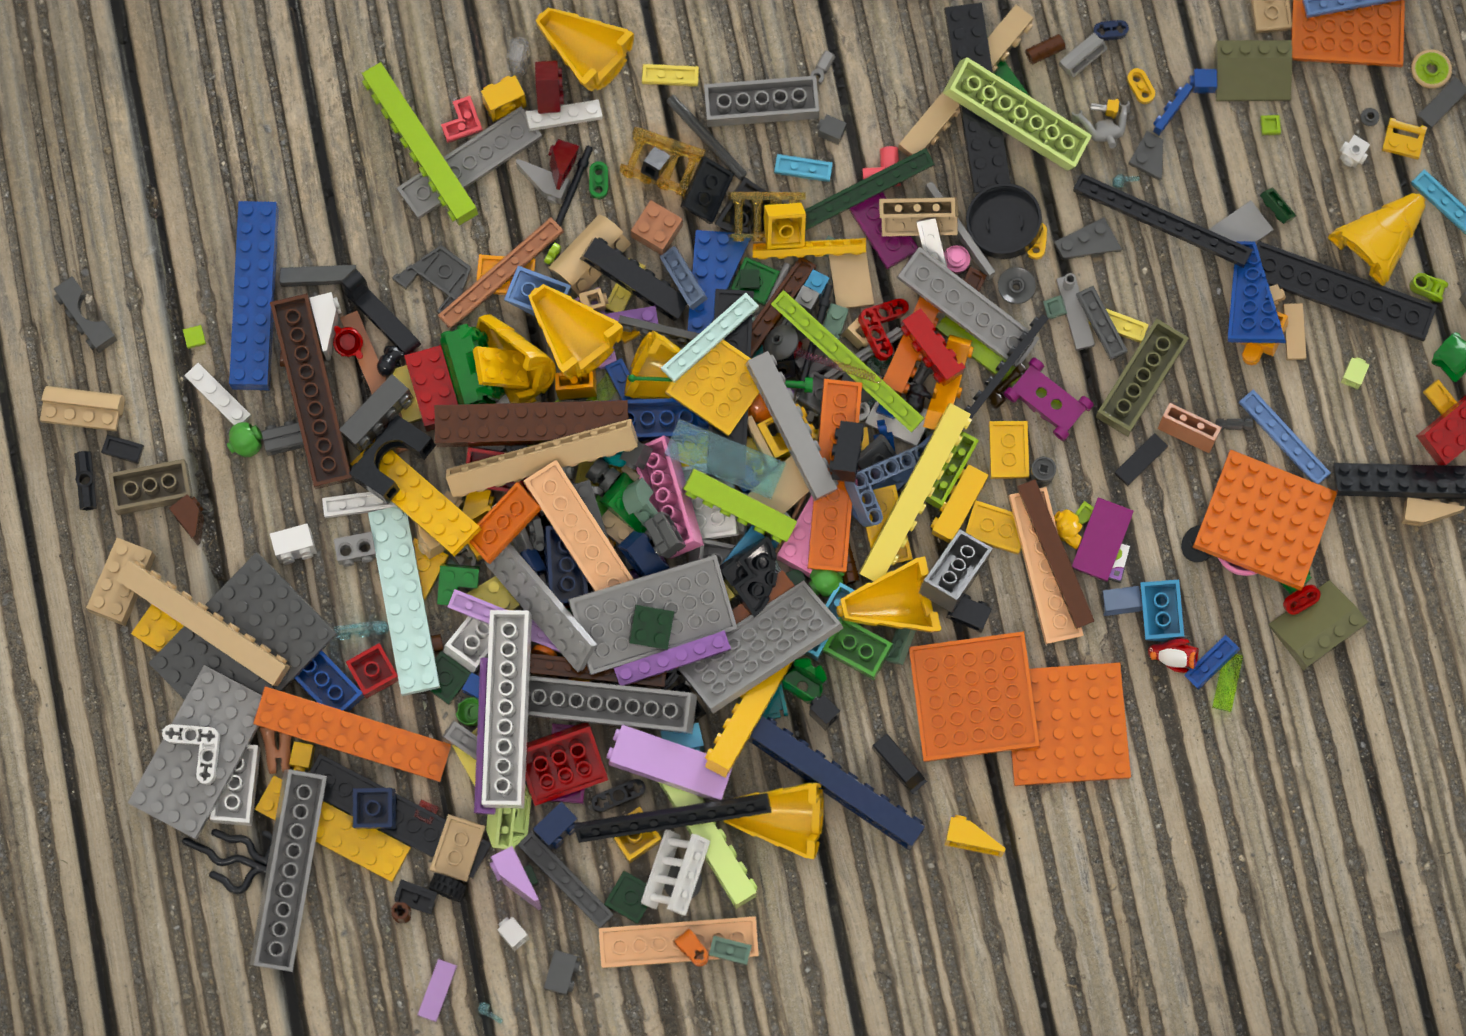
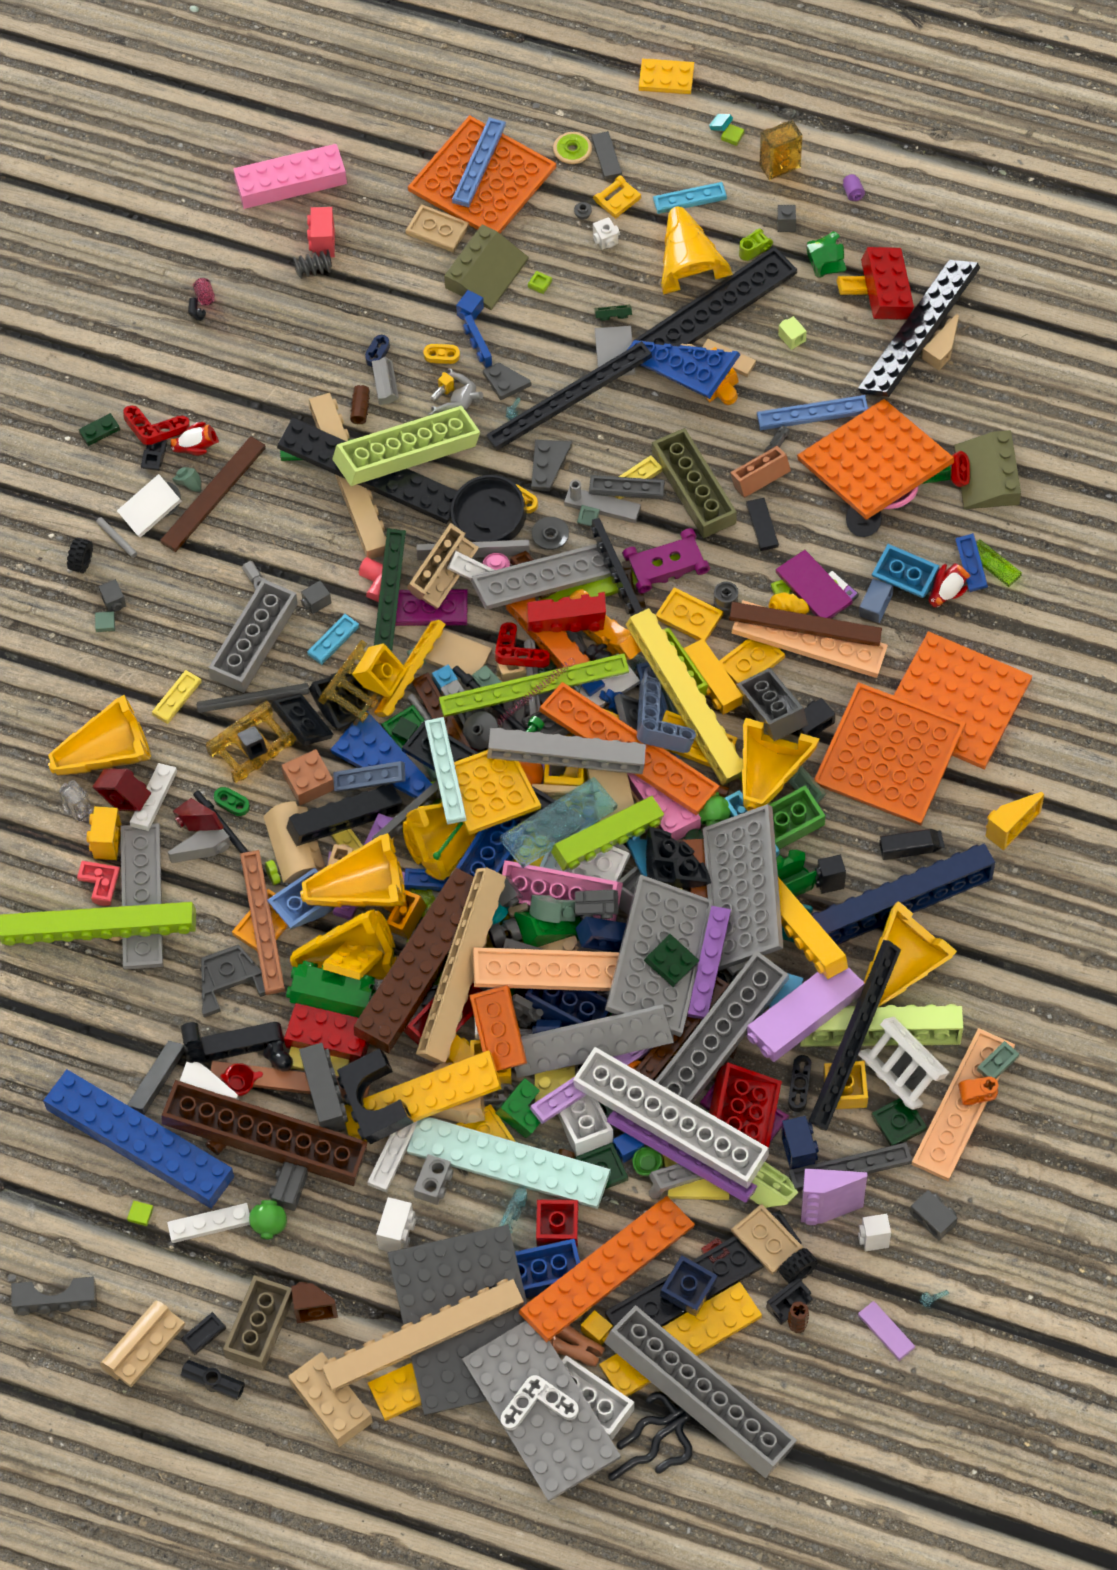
camera: 55 degrees left, 15 degrees down
black brick [829,421,864,482] -> none

